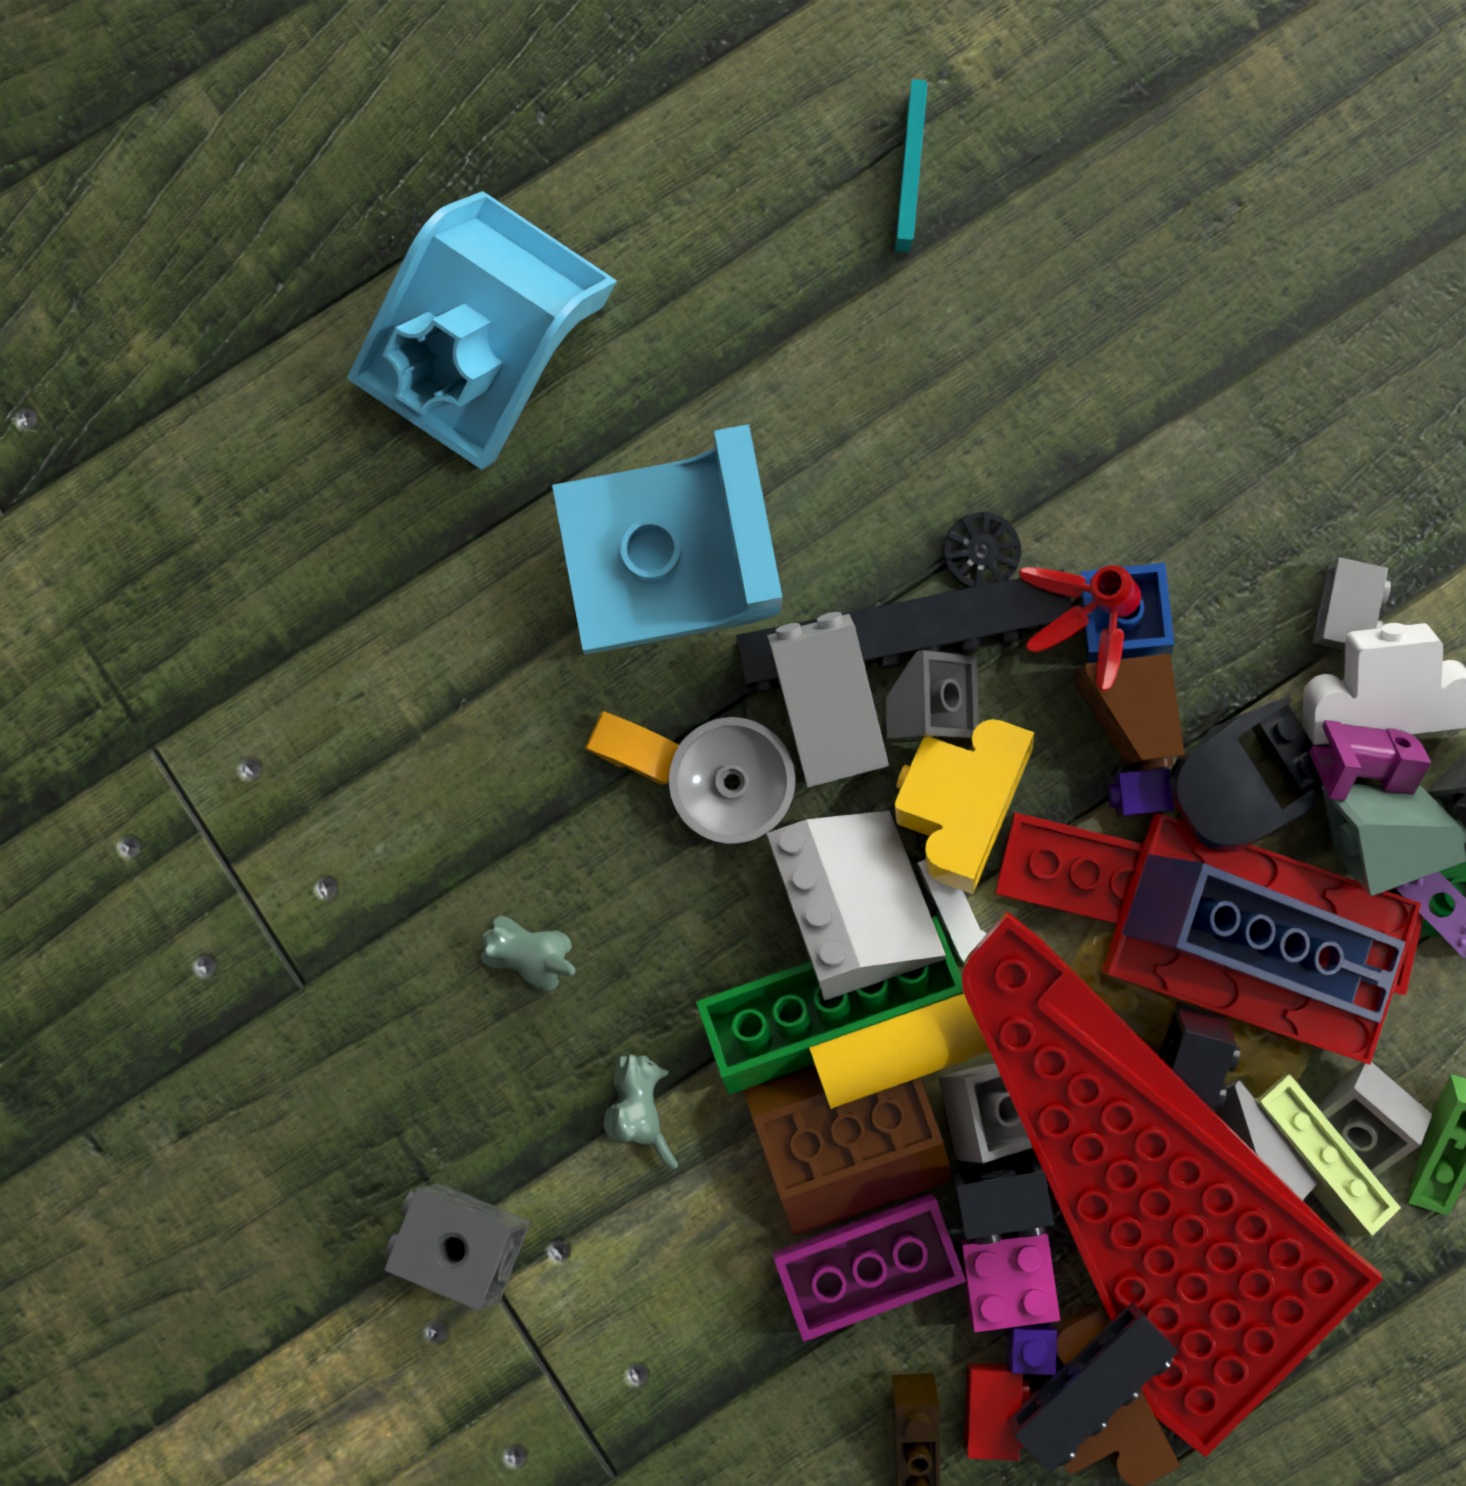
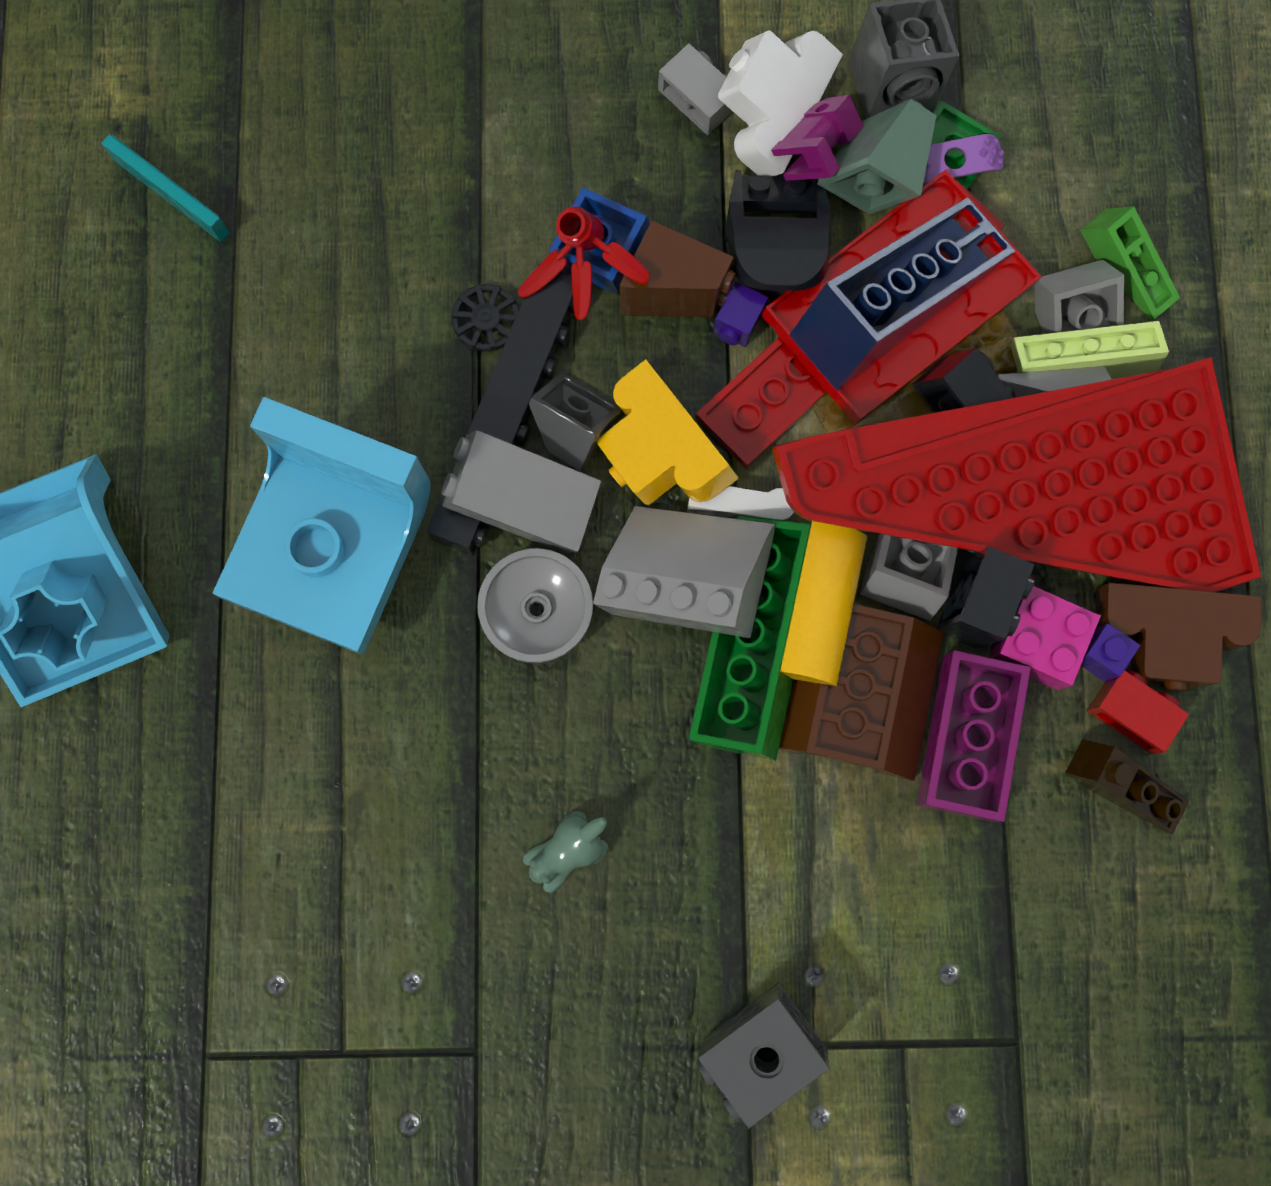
camera: 60 degrees left, 5 degrees down
light orange slope [585,711,680,785] -> none
sand green animal [603,1055,678,1169] -> none
black brick [1007,1301,1178,1473] -> none

